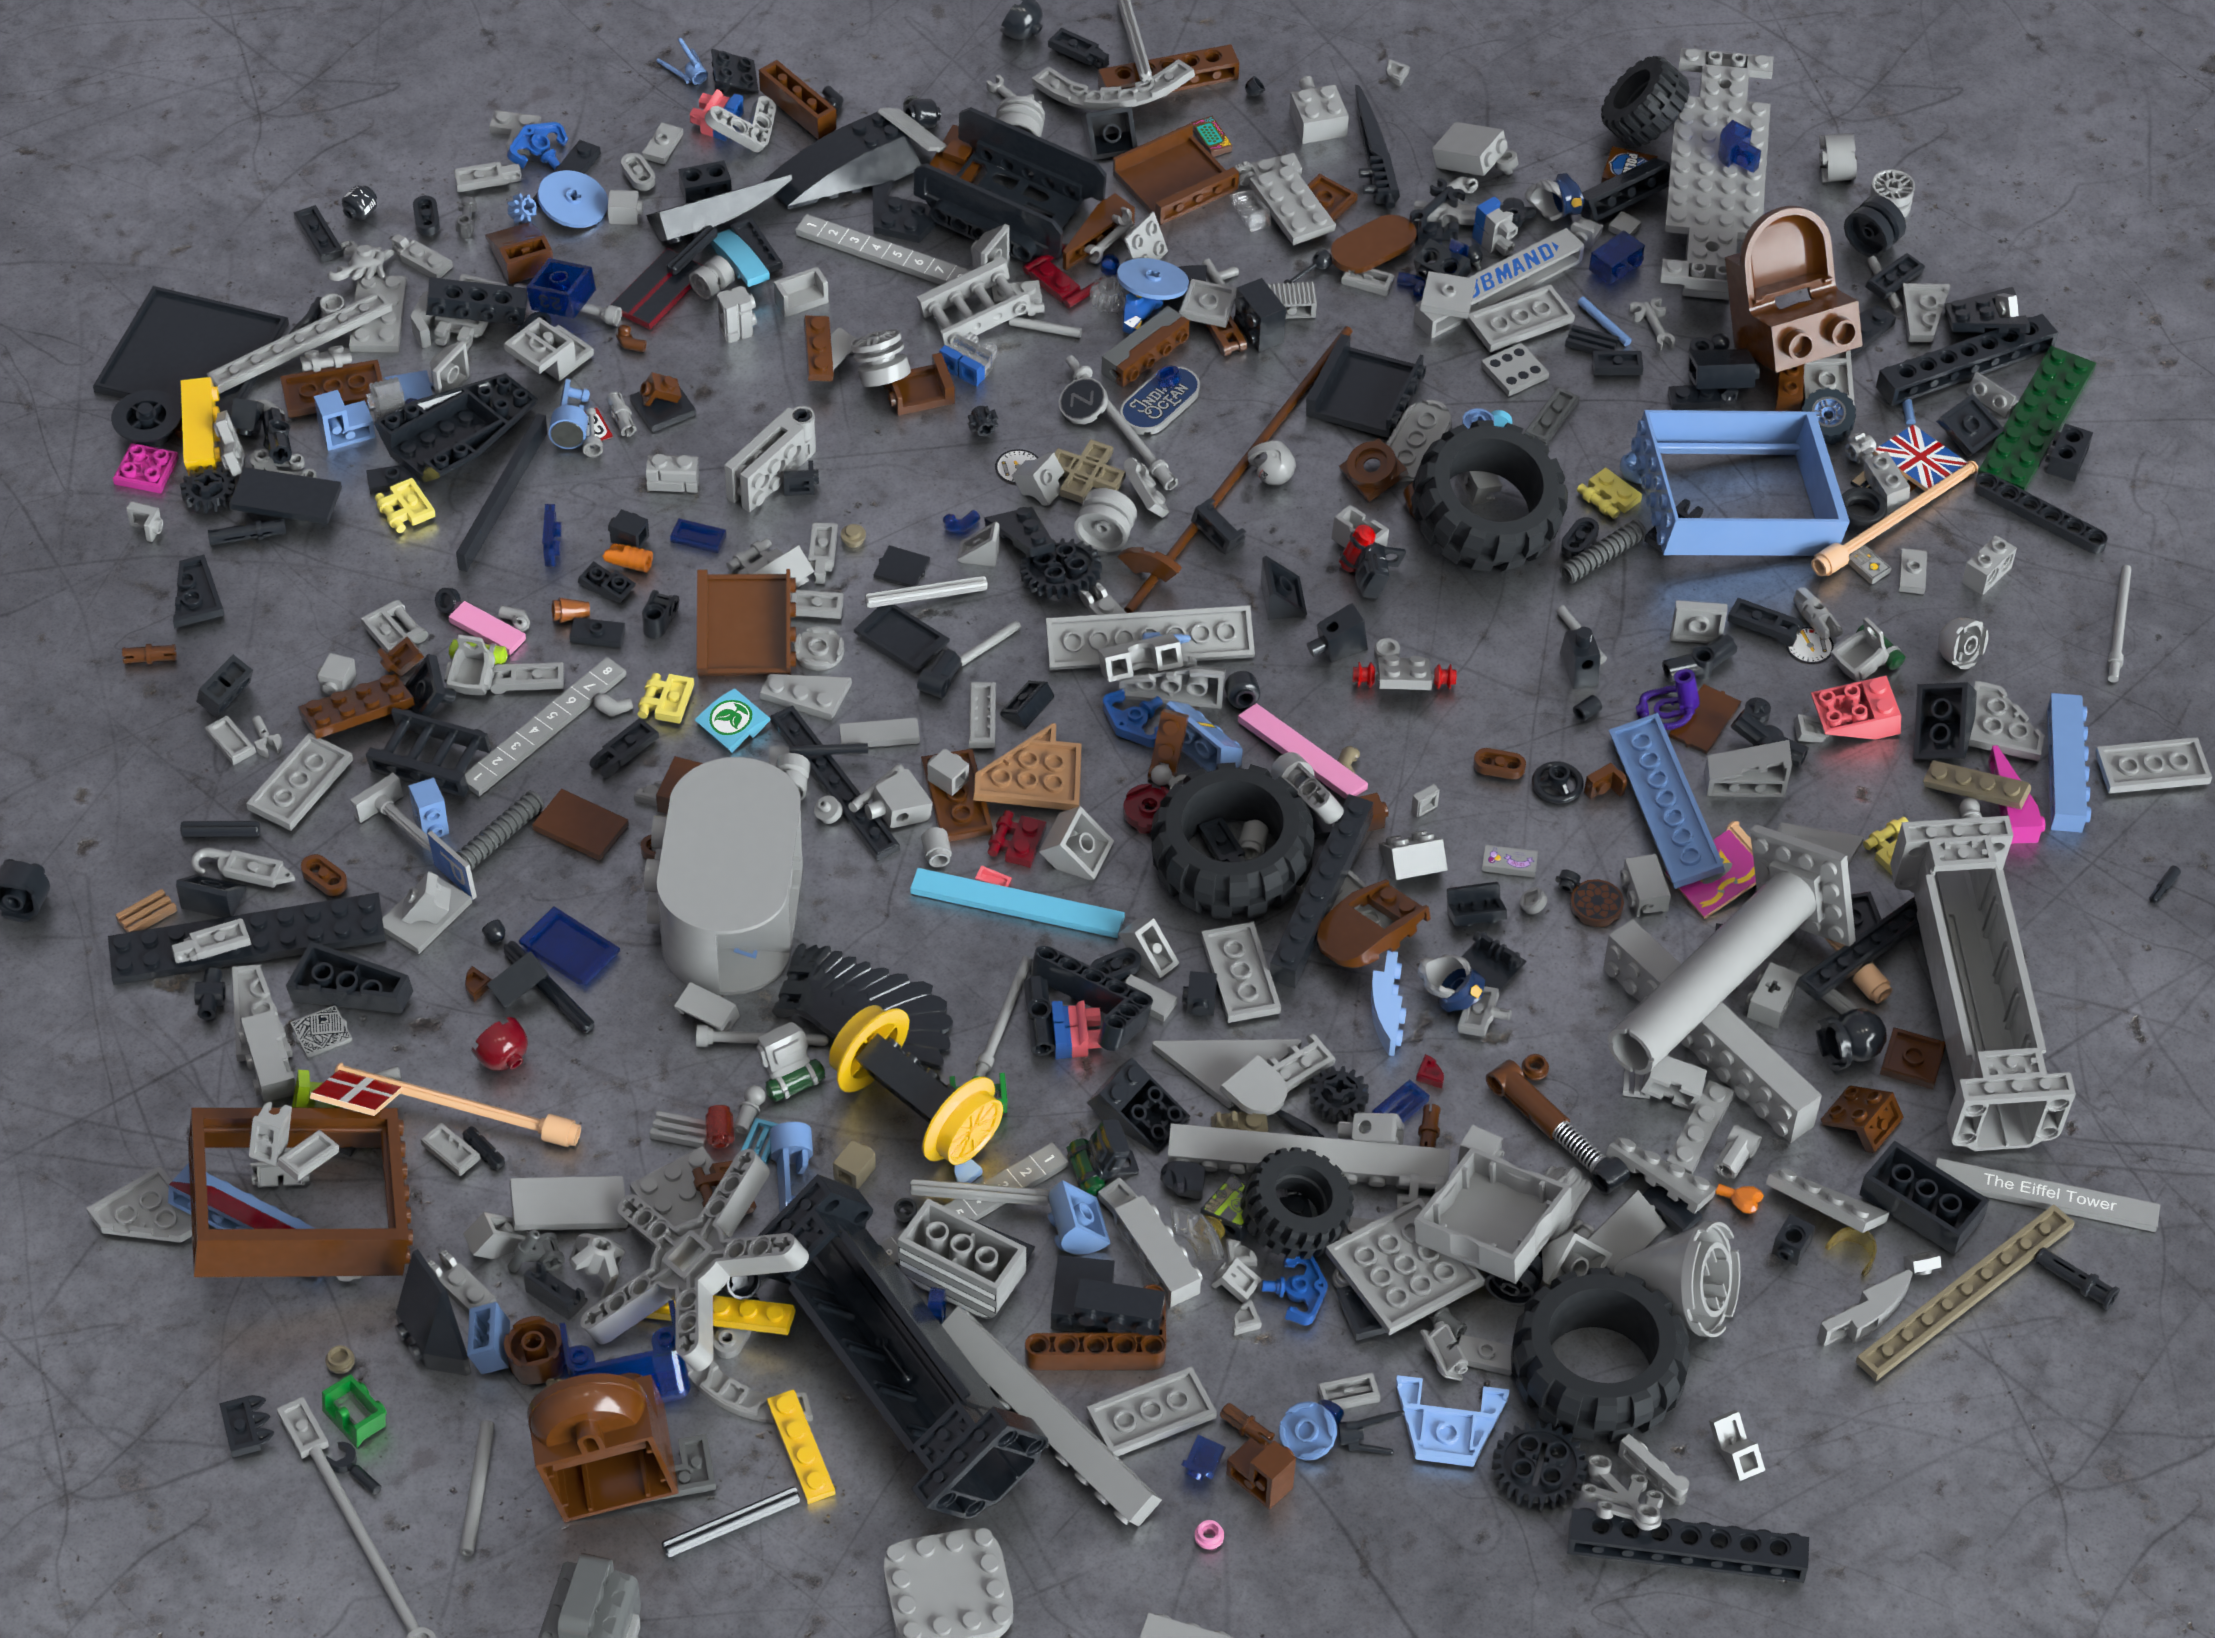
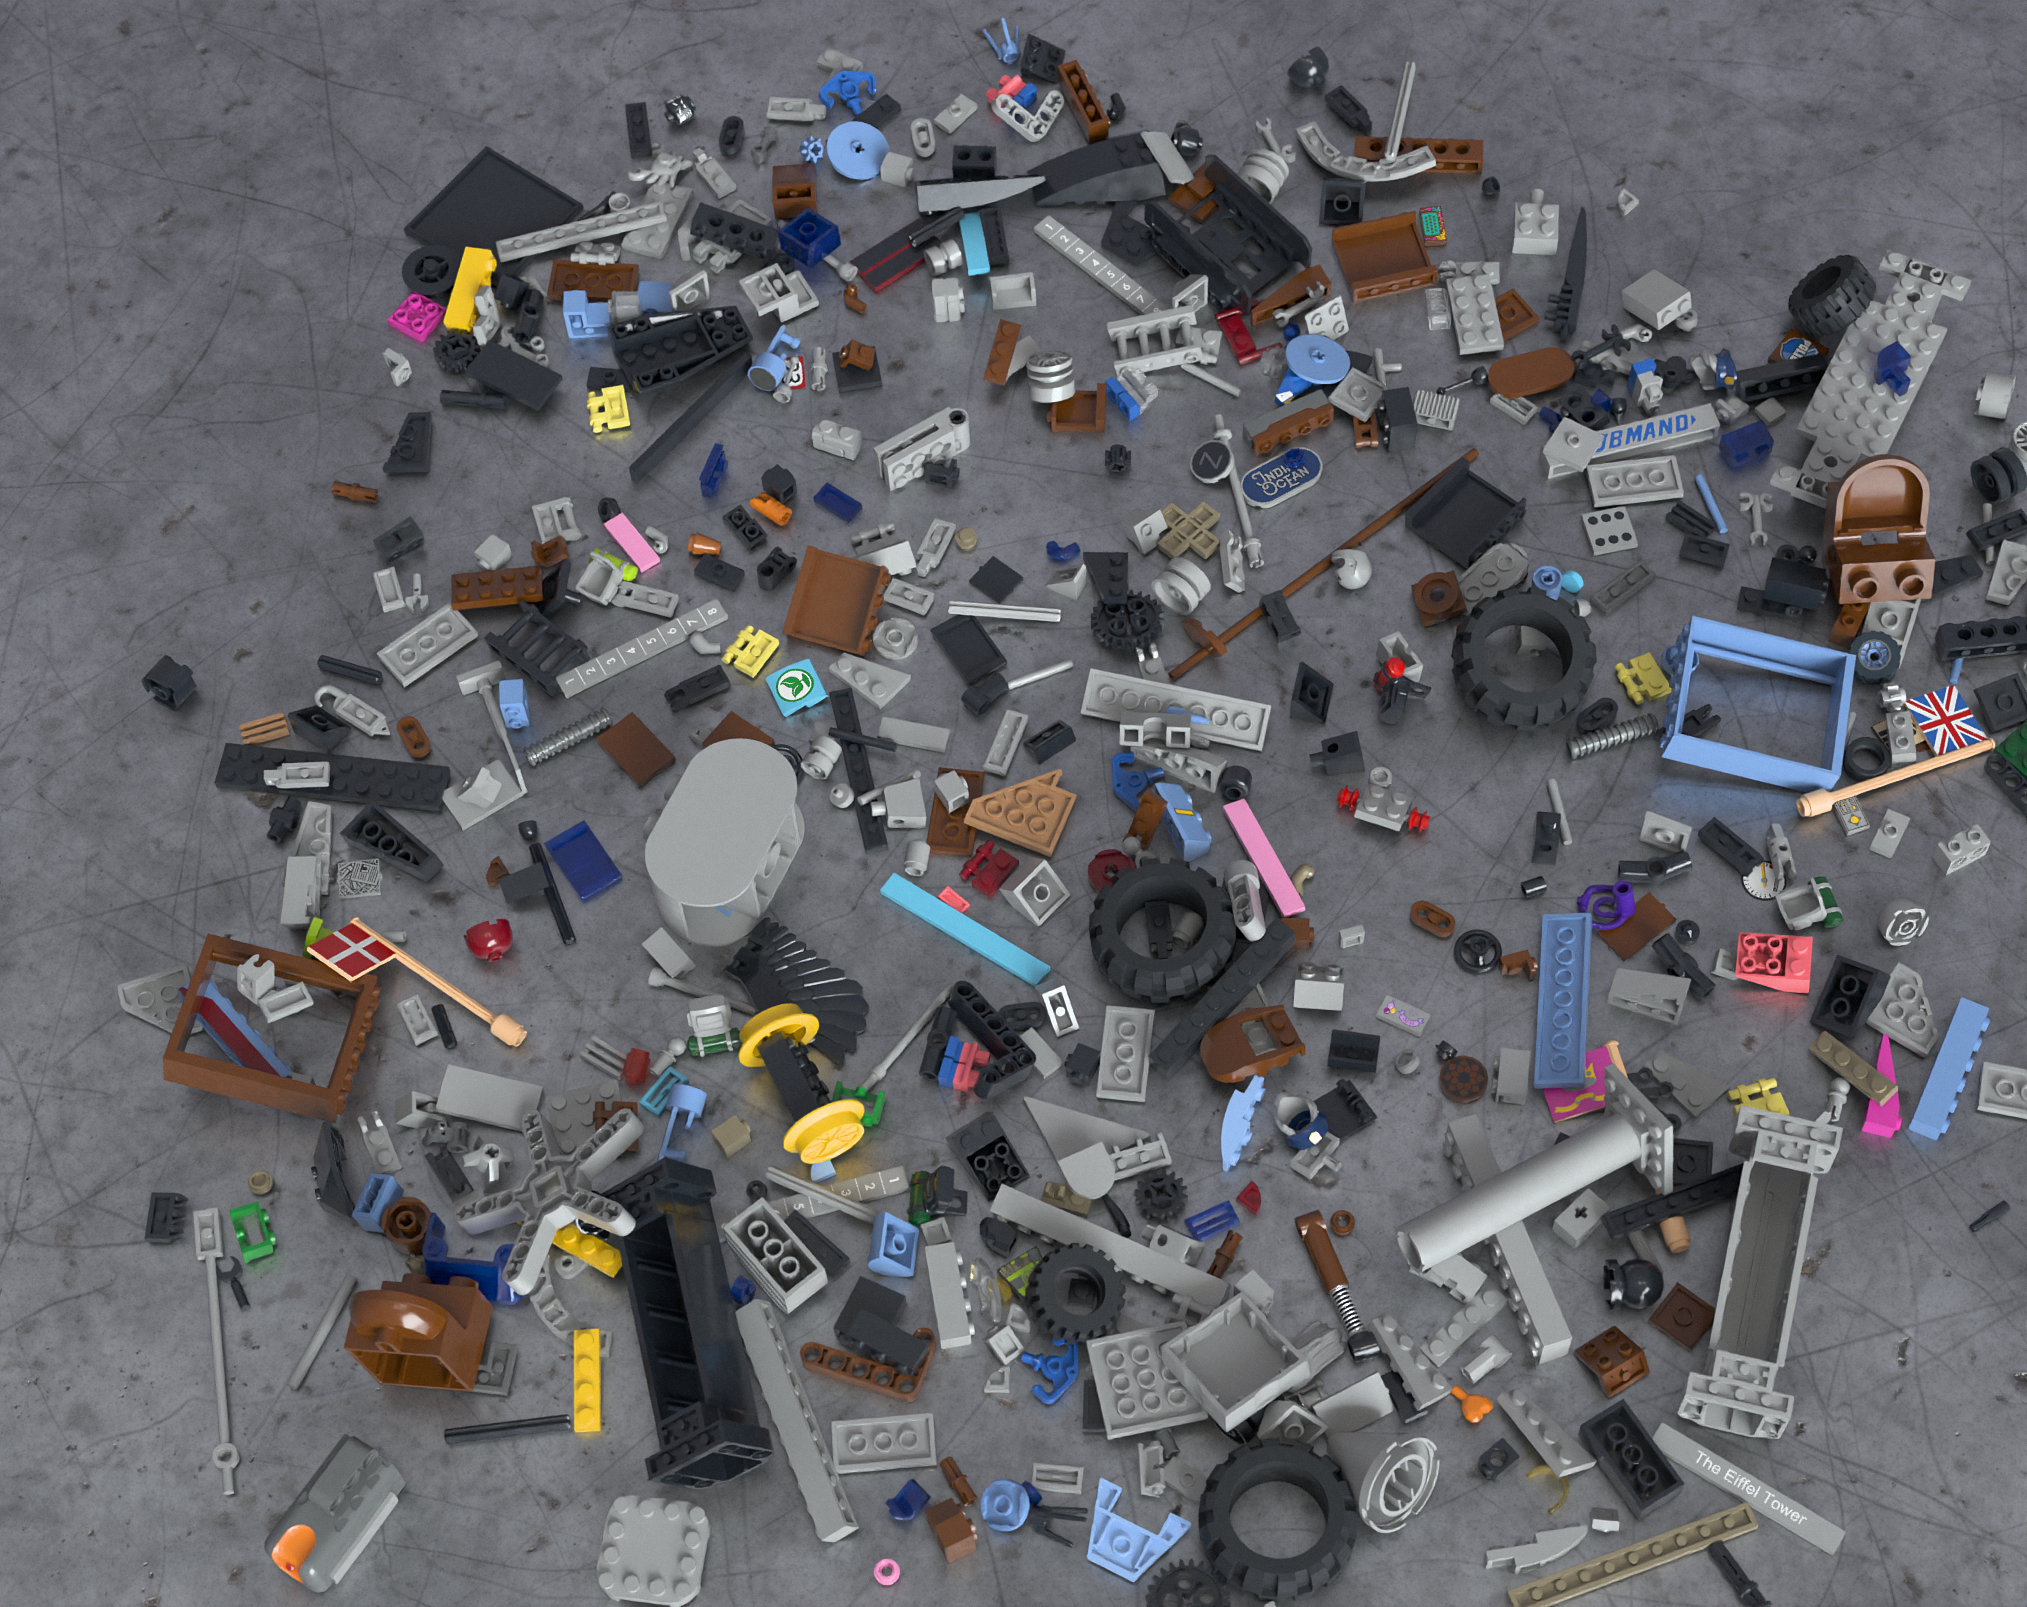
camera: 25 degrees right, 10 degrees up
white sticker [995,449,1039,484] -> none

